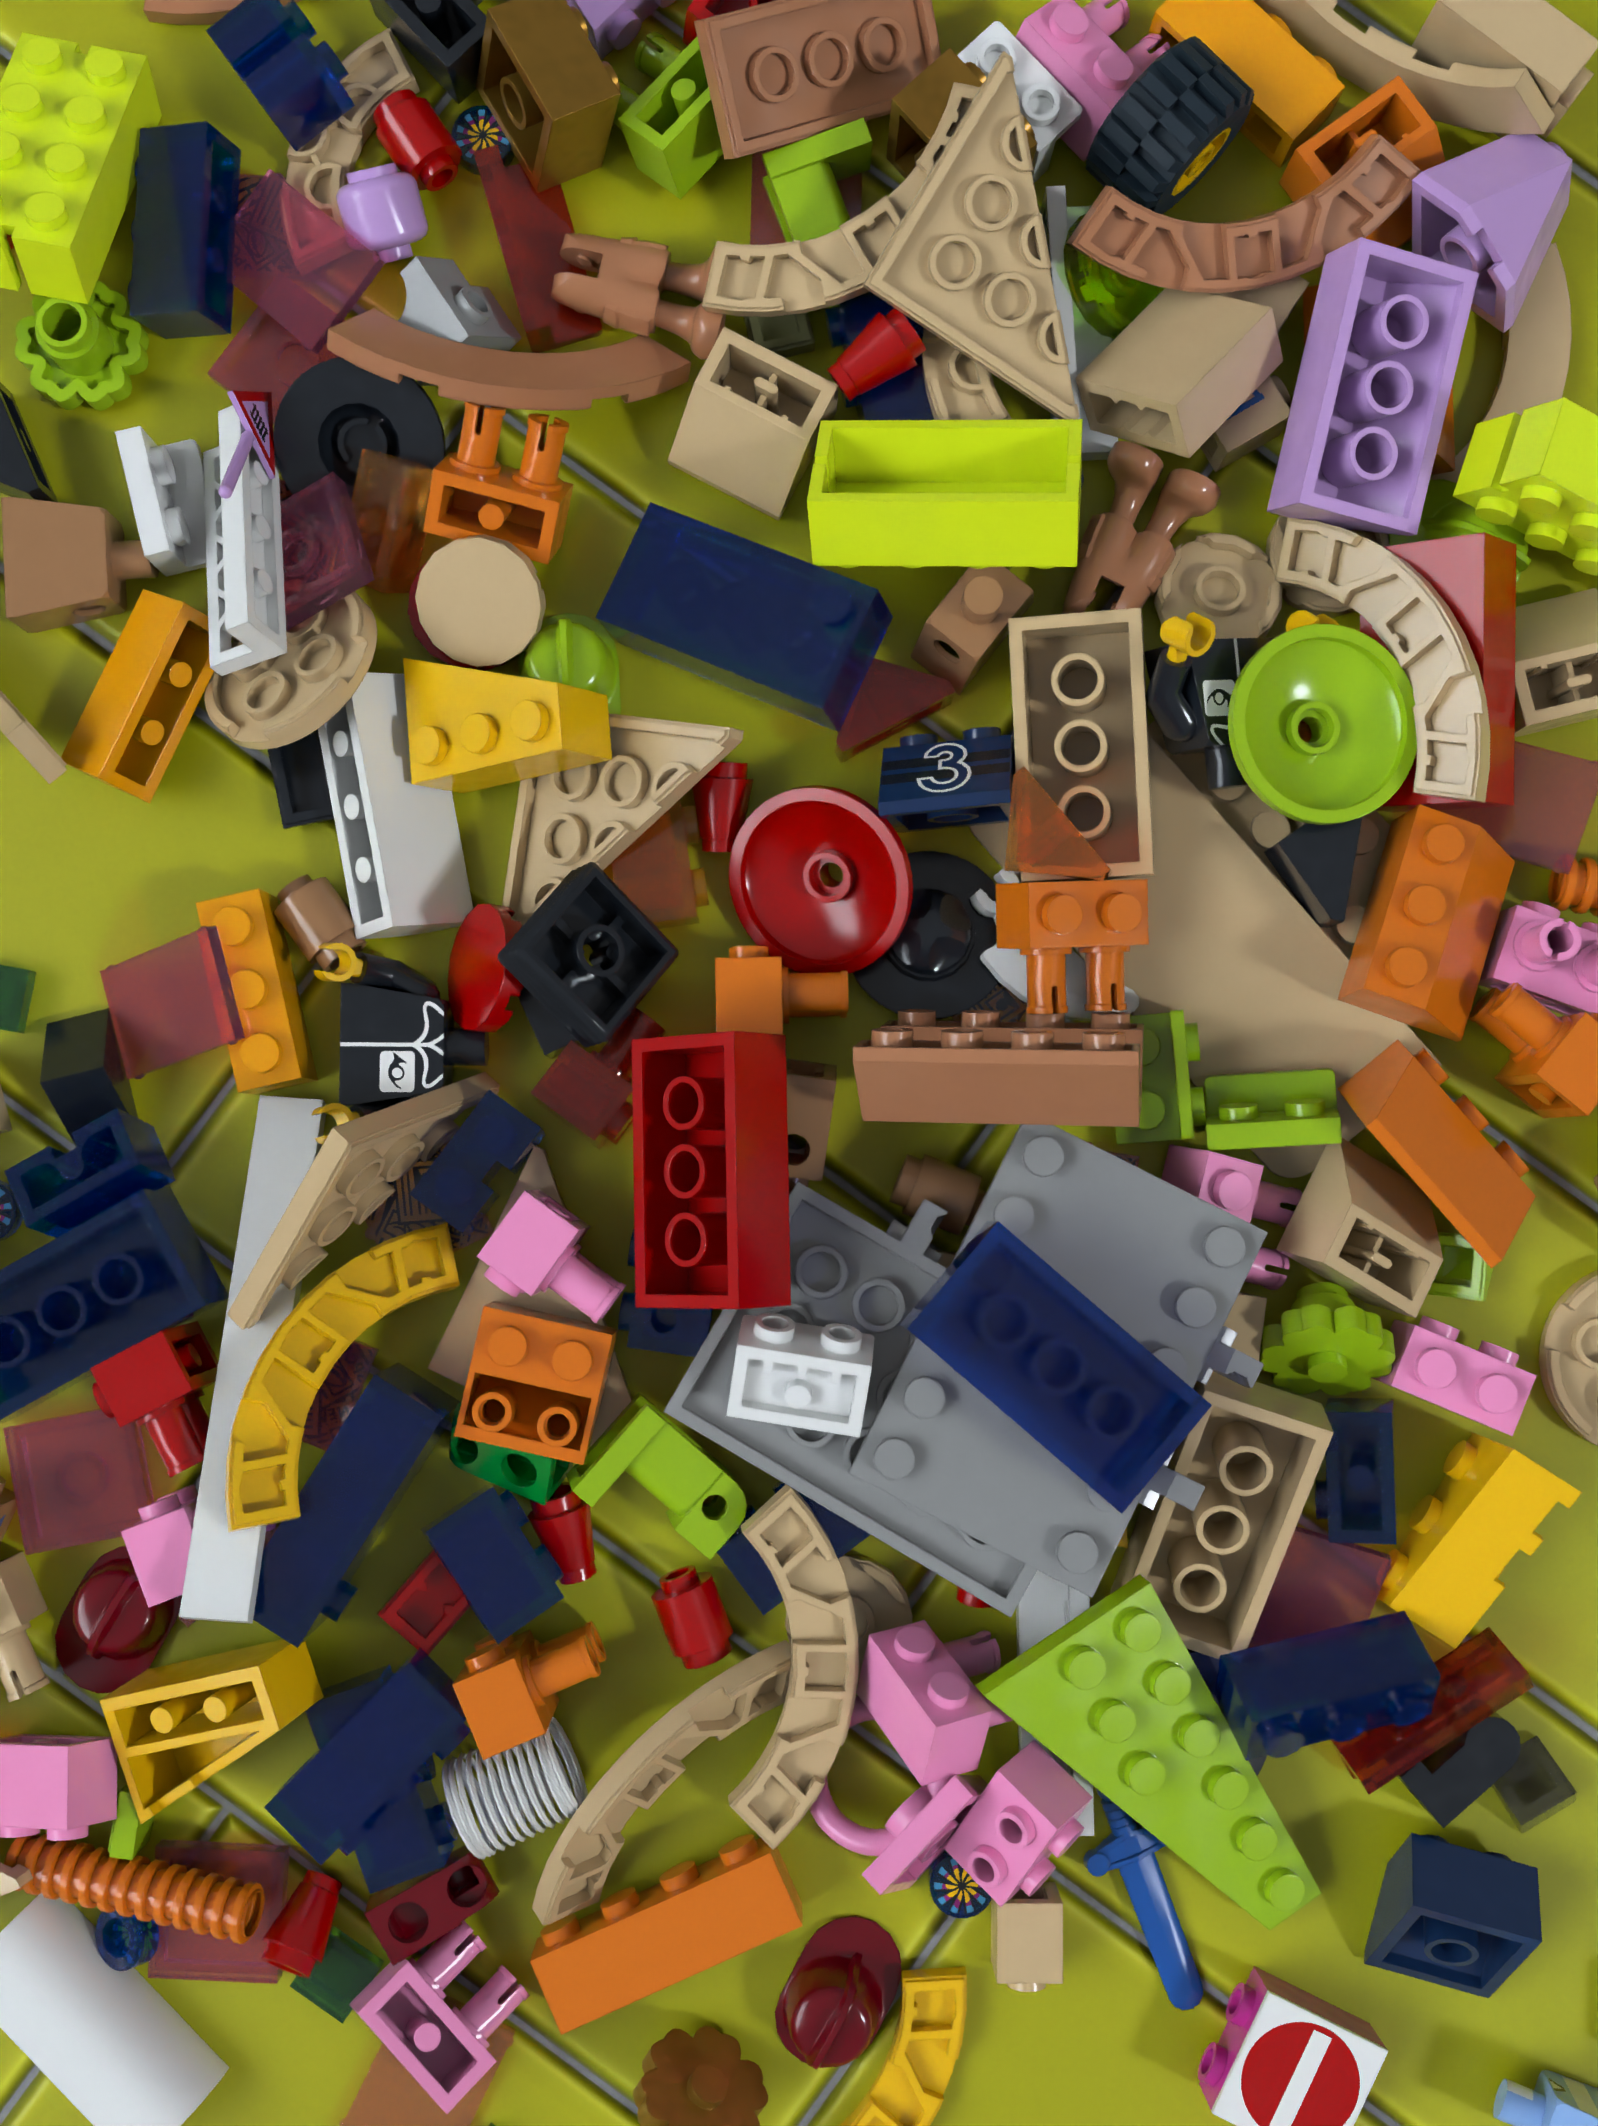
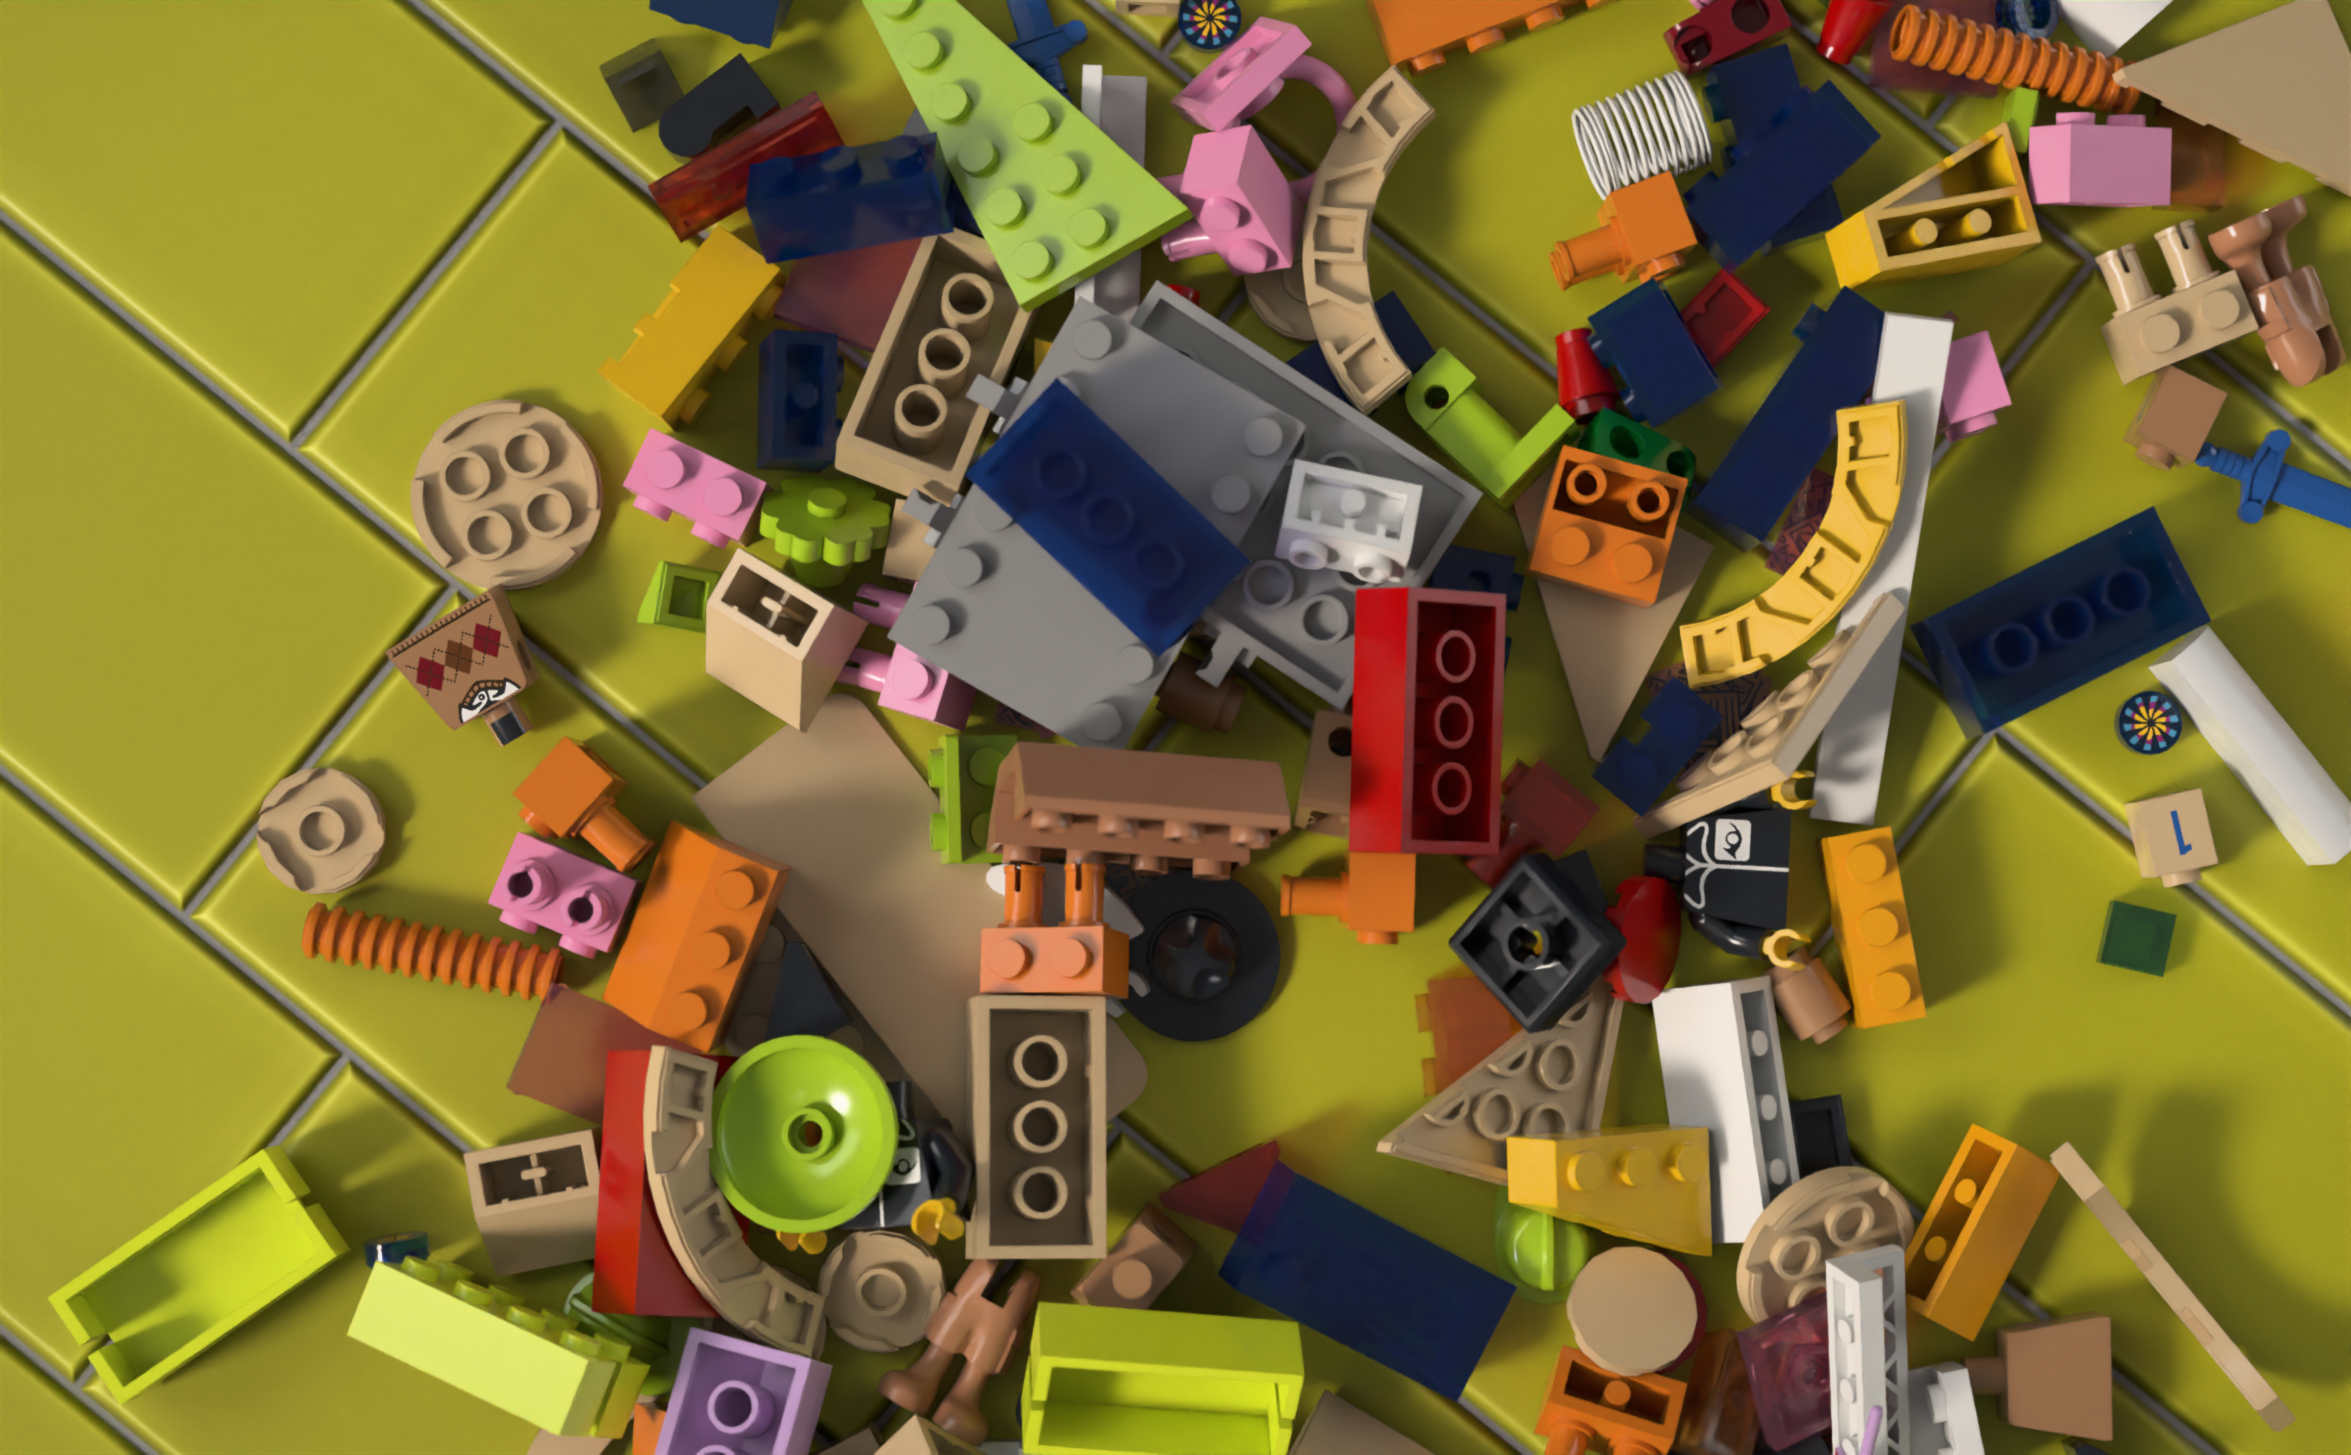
camera: 175 degrees left, 0 degrees up
clear pink tile [3,1408,154,1555] -> none
clear blue brick [4,1108,176,1242] -> none
black slope [40,1008,141,1146] -> none
dark red piece [55,1546,182,1694] -> none
red brick [90,1321,218,1478] -> none
clear pink piece [100,926,245,1079] -> none
bright pink brick [476,1189,626,1323] -> none
tan tile [532,1640,791,1926] -> none
red brick [651,1565,733,1669] -> none
red cone [692,762,754,852] -> none
red dish [729,785,913,974] -> none
dark blue slope [878,727,1018,833] -> none
bright pink brick [944,1740,1093,1907] -> none
clear orange slope [1004,766,1113,881] -> none
lime bracket [1204,1068,1342,1151] -> none
orange slope [1338,1040,1536,1269] -> none

